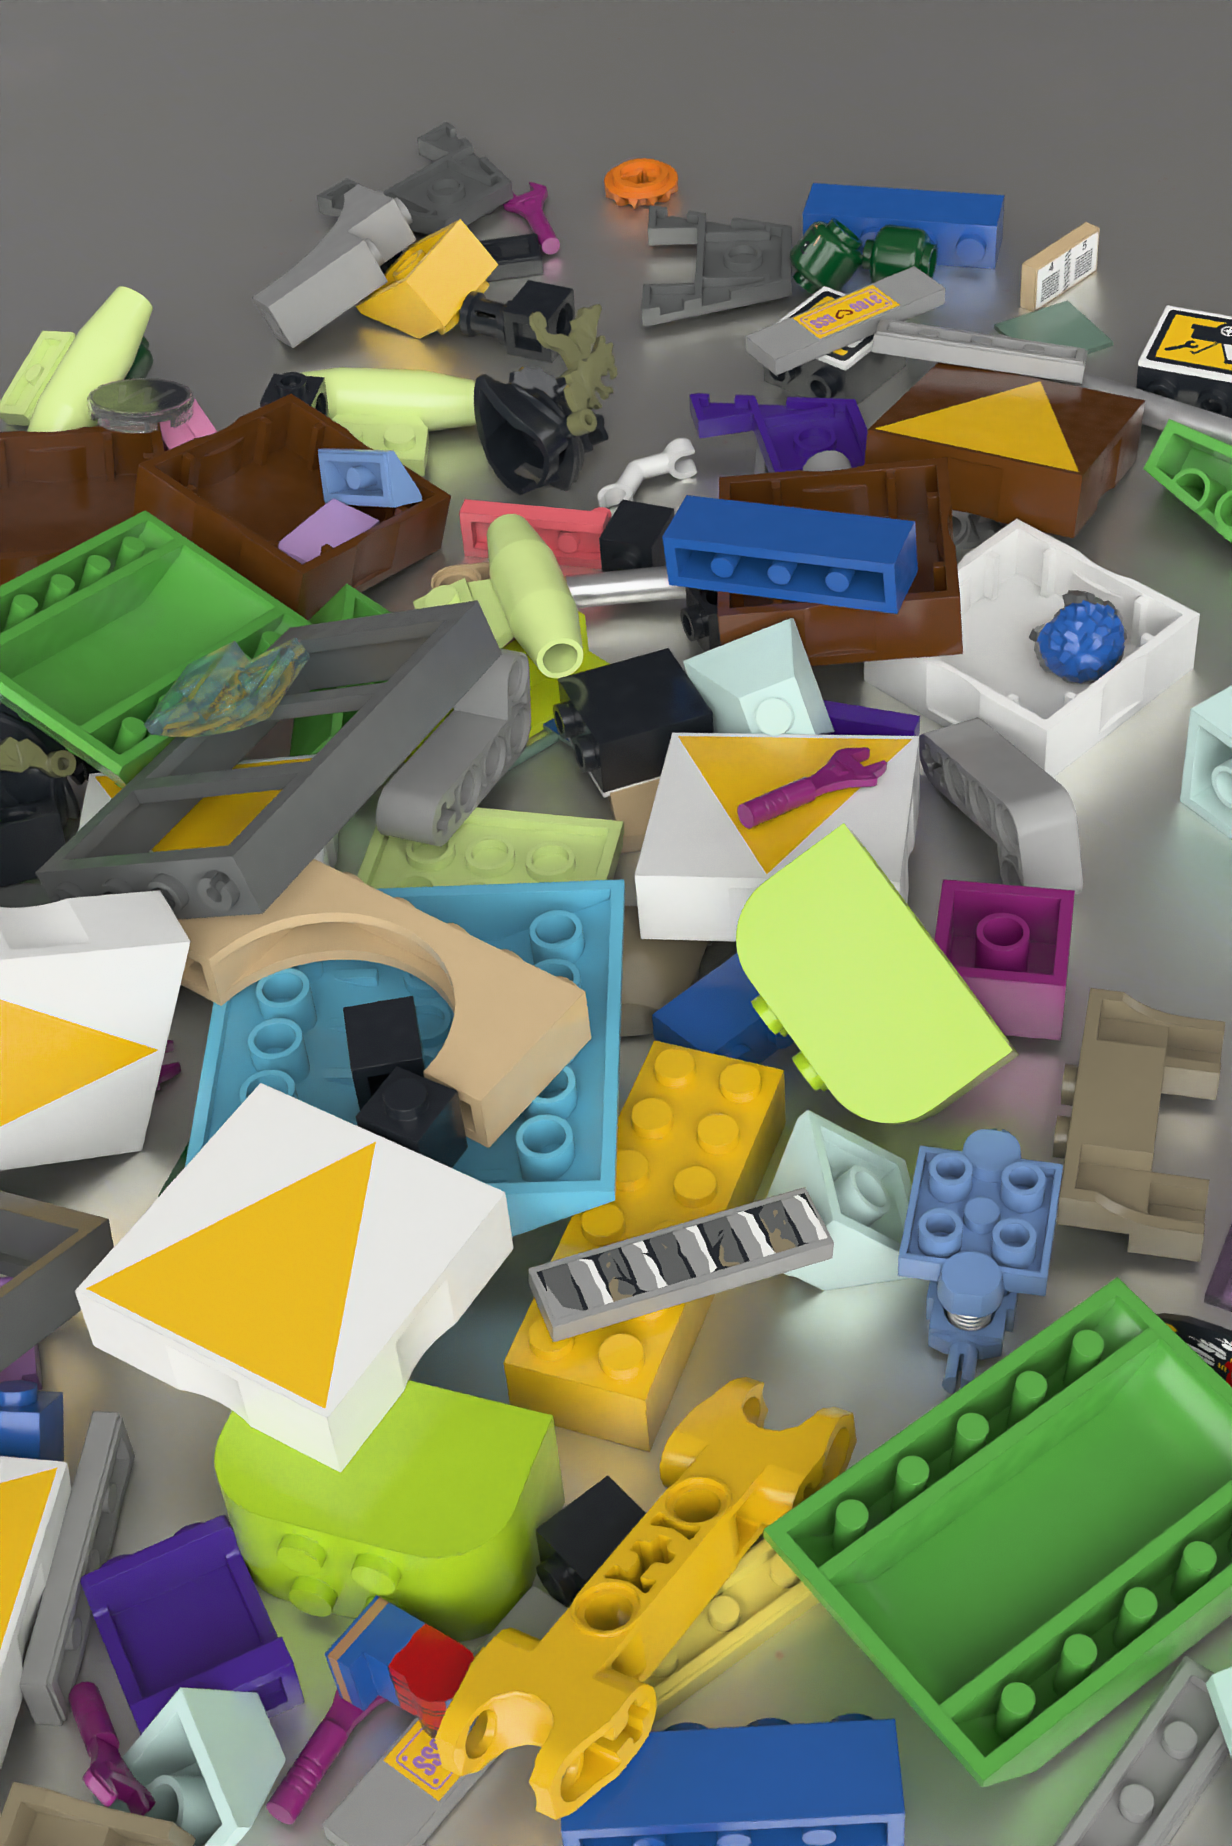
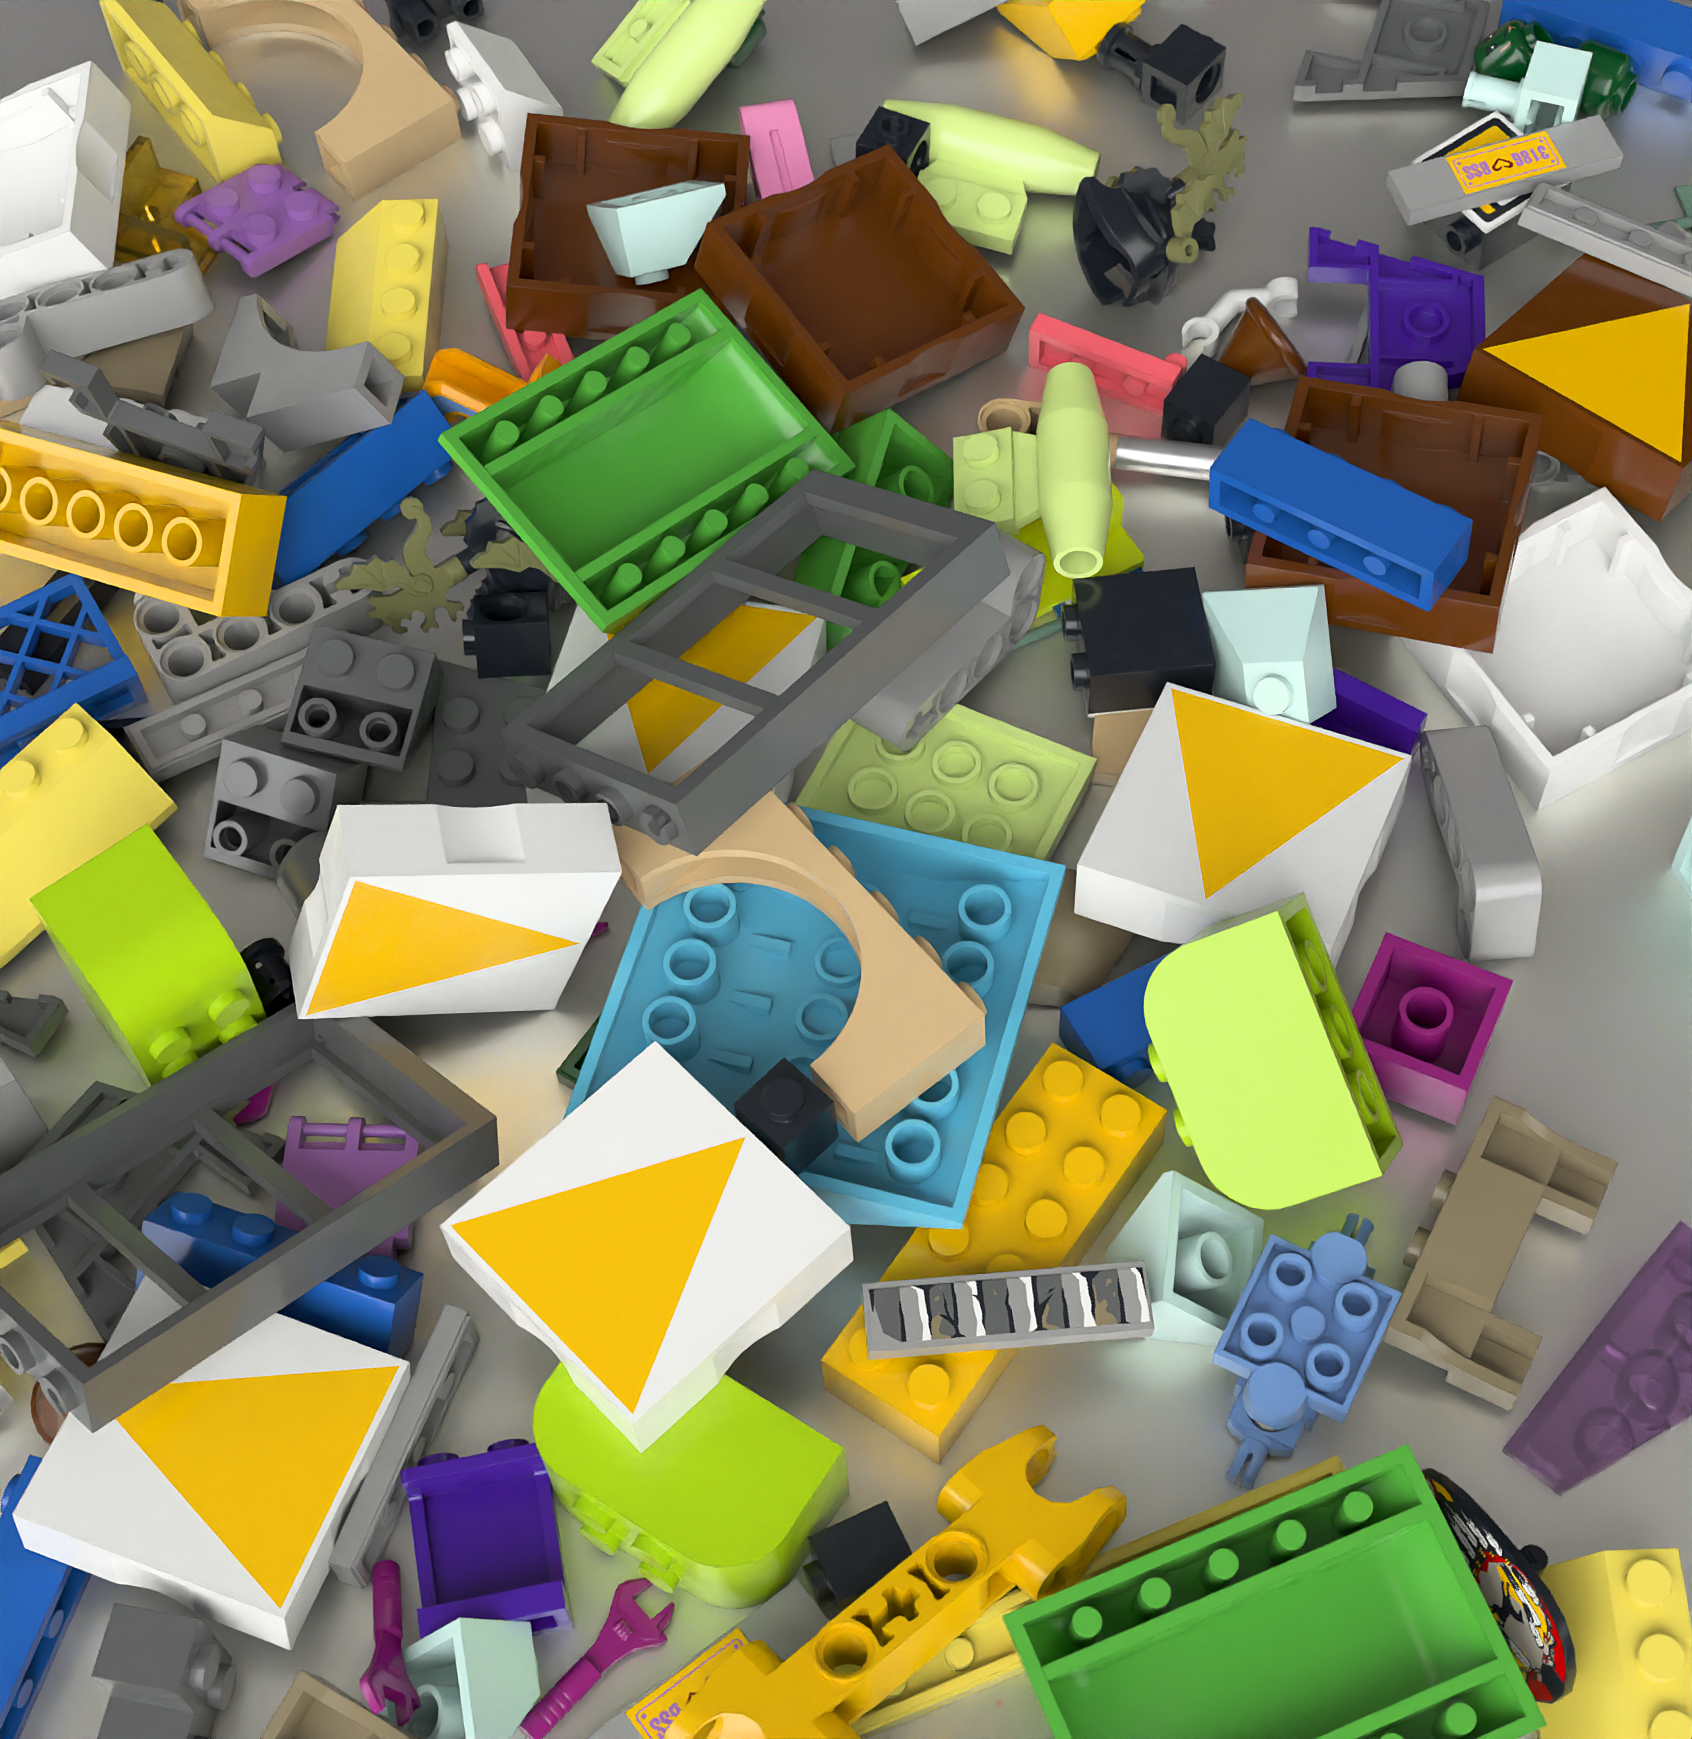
camera: 15 degrees right, 15 degrees up
tile [87,378,194,433] -> none
clear light blue slope [144,637,310,737] -> none
lavender tile [278,498,380,564] -> none
medium blue slope [318,448,423,507] -> none
leg [325,1595,478,1739] -> none
black brick [343,996,426,1110] -> none
magenta piece [737,747,887,828] -> none
blue piece [1029,590,1127,683] -> none
none -> light aqua slope [586,180,726,285]
none -> reddish brown hat [1218,297,1307,387]
none -> light aqua brick [1462,41,1593,134]

